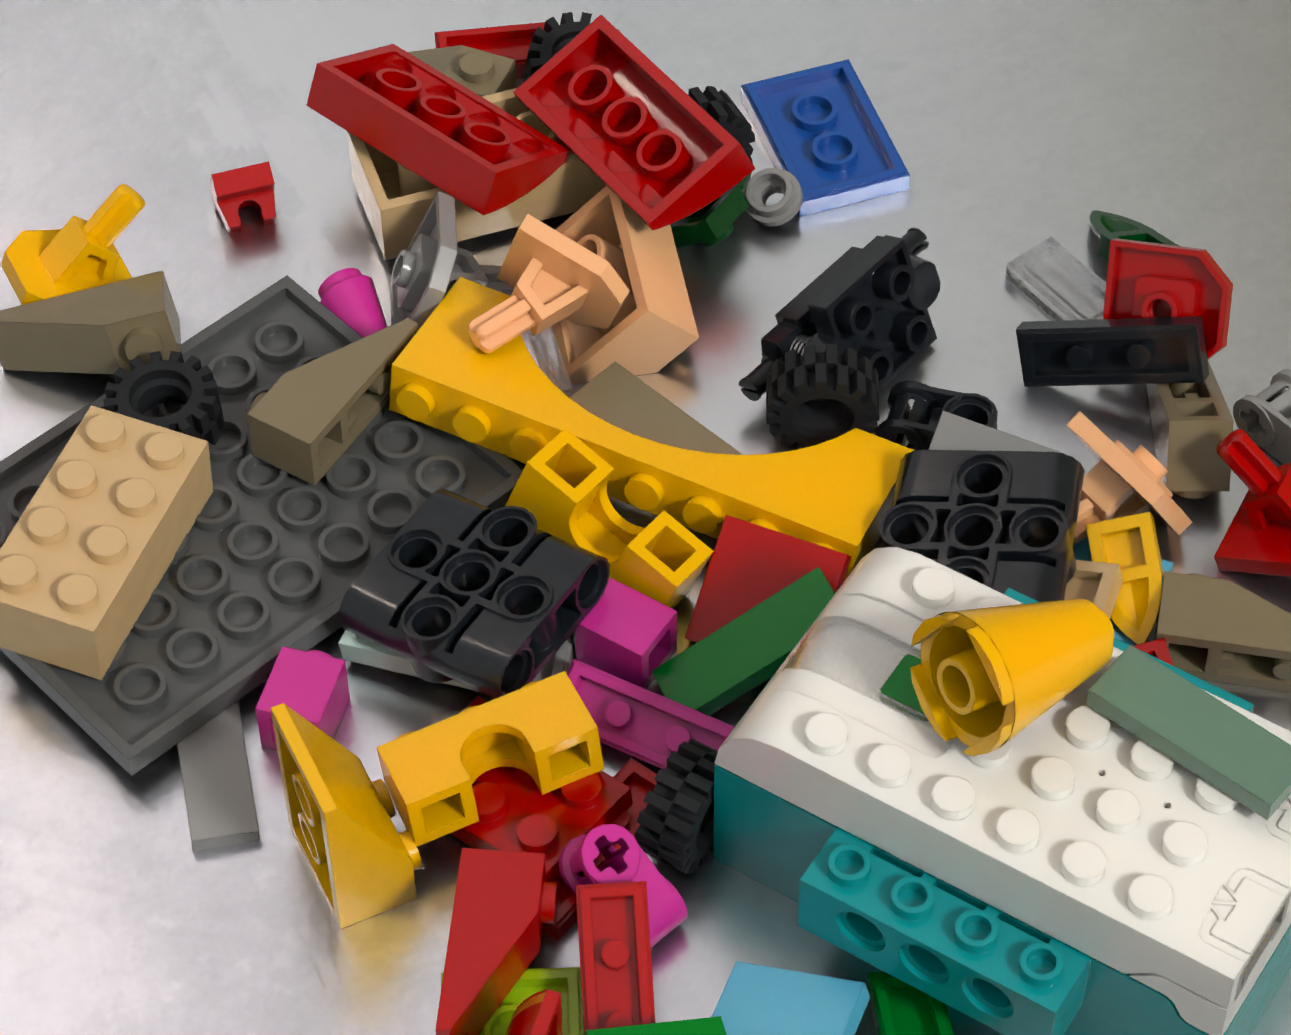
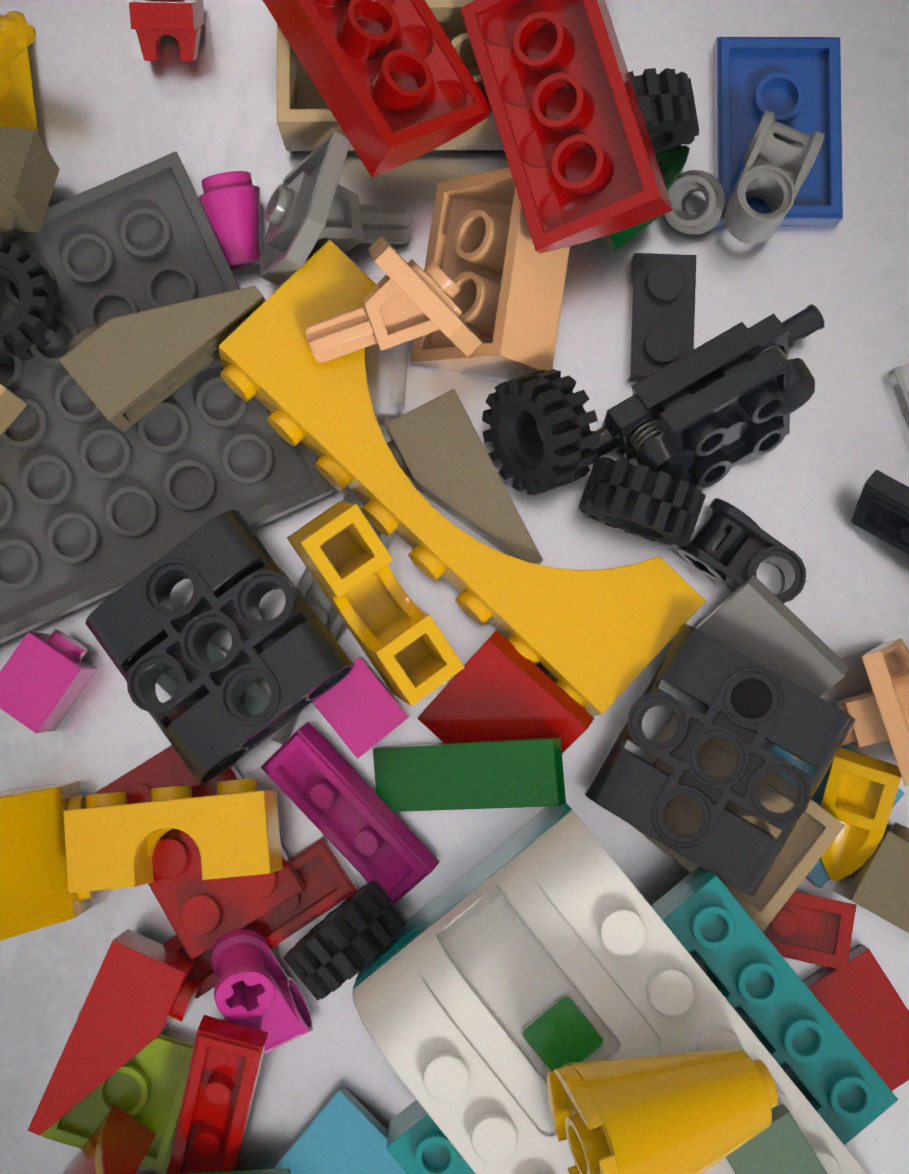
camera: 20 degrees right, 35 degrees up
none -> black tyre [482,369,600,495]
none -> black plate [627,253,697,382]
none -> light grey piece [723,109,825,244]

